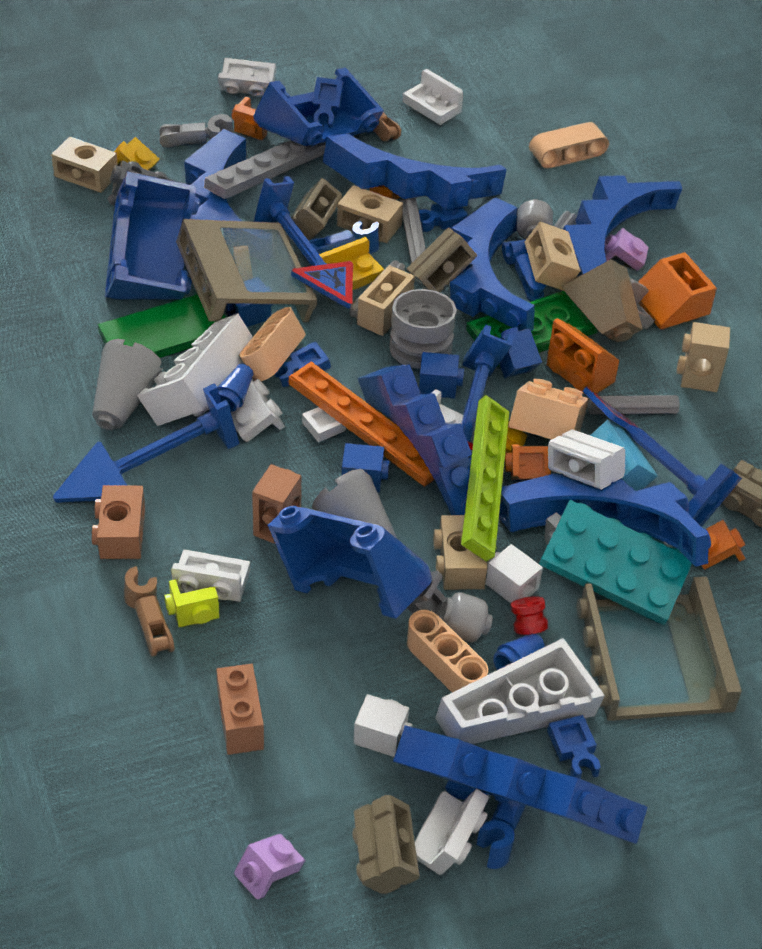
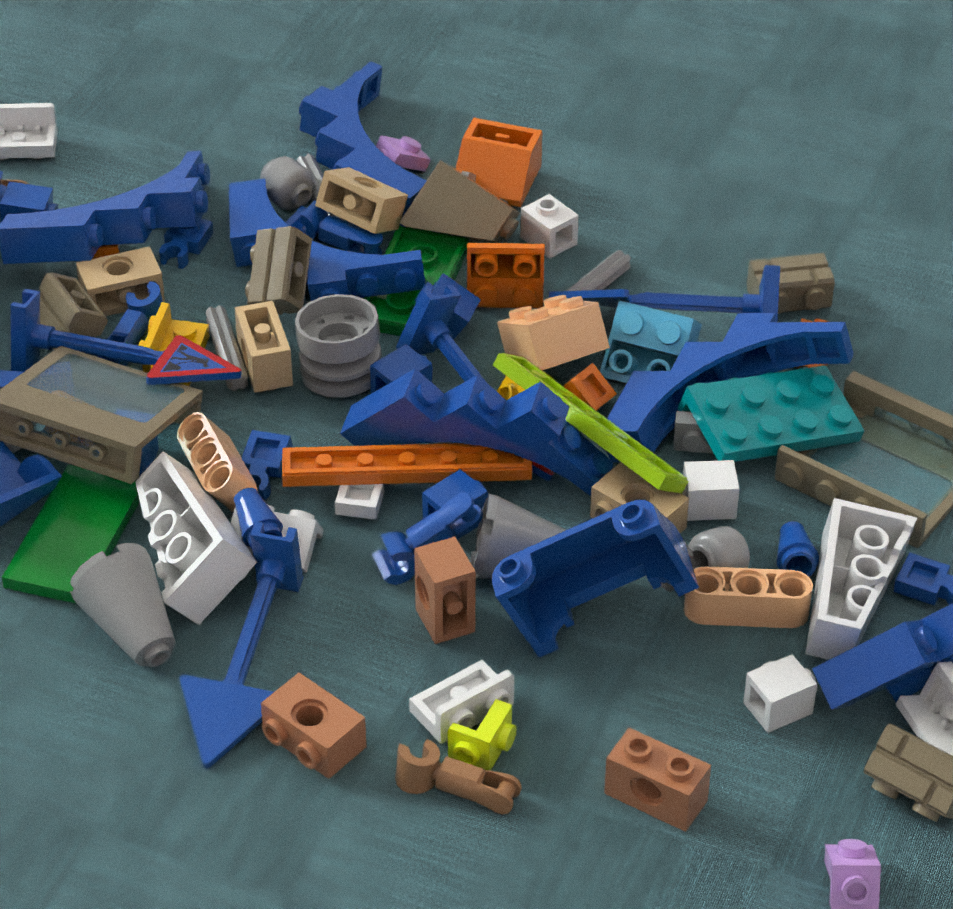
camera: 45 degrees left, 5 degrees down
light grey axle [400,198,426,263] -> none
red wheel [510,596,549,635] -> none
light nougat beam [529,122,609,169] -> none
white brick [548,429,625,490] -> none
tan brick [676,322,730,392] -> none
none -> blue brick [0,181,58,223]
none -> blue piece [372,492,483,585]
none -> white brick [520,194,578,259]

